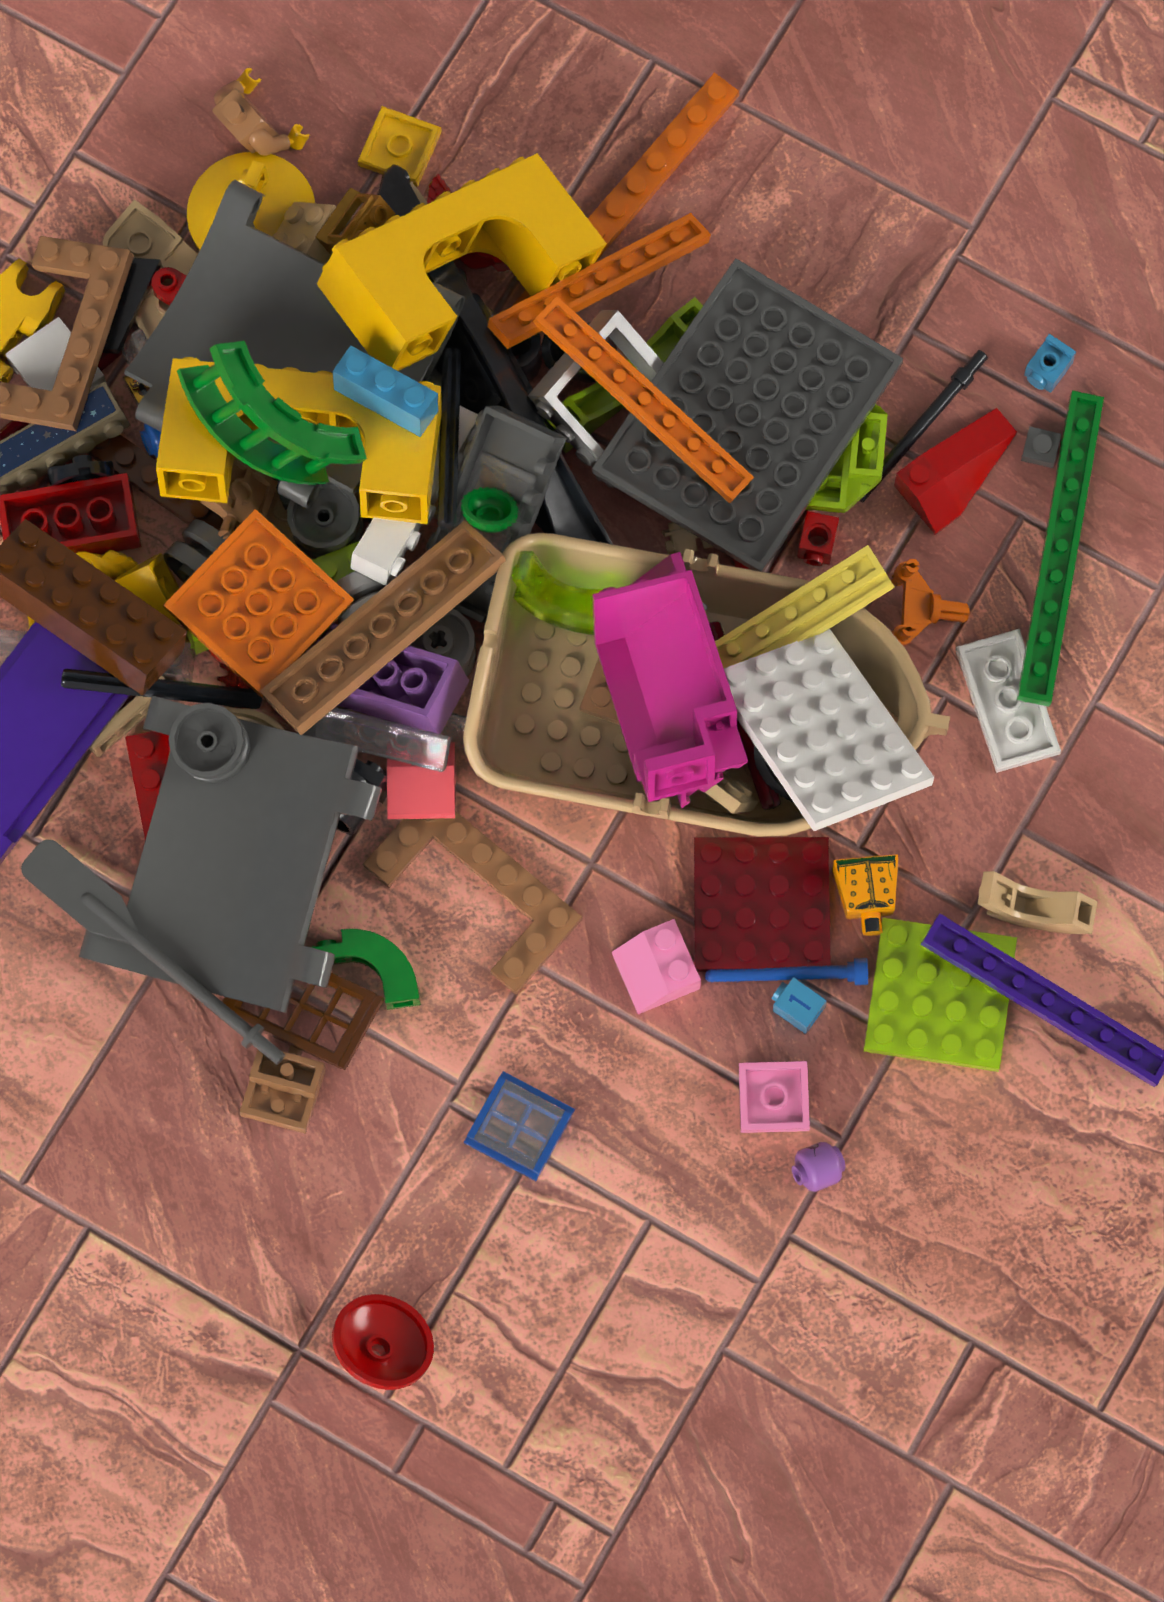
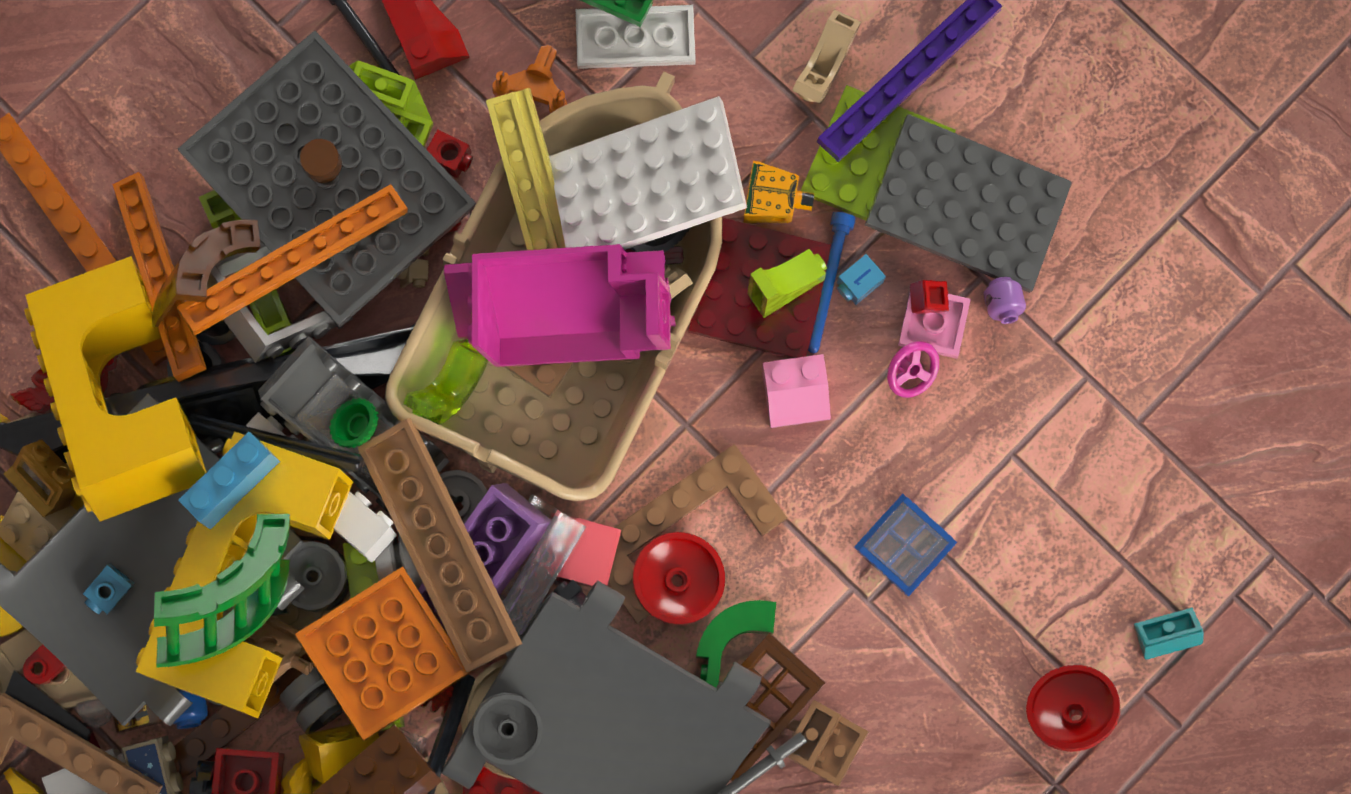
camera: 80 degrees left, 5 degrees up
none -> dark azure brick [83,563,135,614]
none -> reddish brown panel [152,219,261,327]
none -> reddish brown piece [300,139,342,183]
none -> red dish [633,532,725,625]
none -> lime arch [747,249,827,318]
none -> dark grey plate [865,114,1072,293]
none -> dark pink piece [887,341,939,398]
none -> red slope [910,280,949,314]
none -> teal slope [1134,607,1204,659]

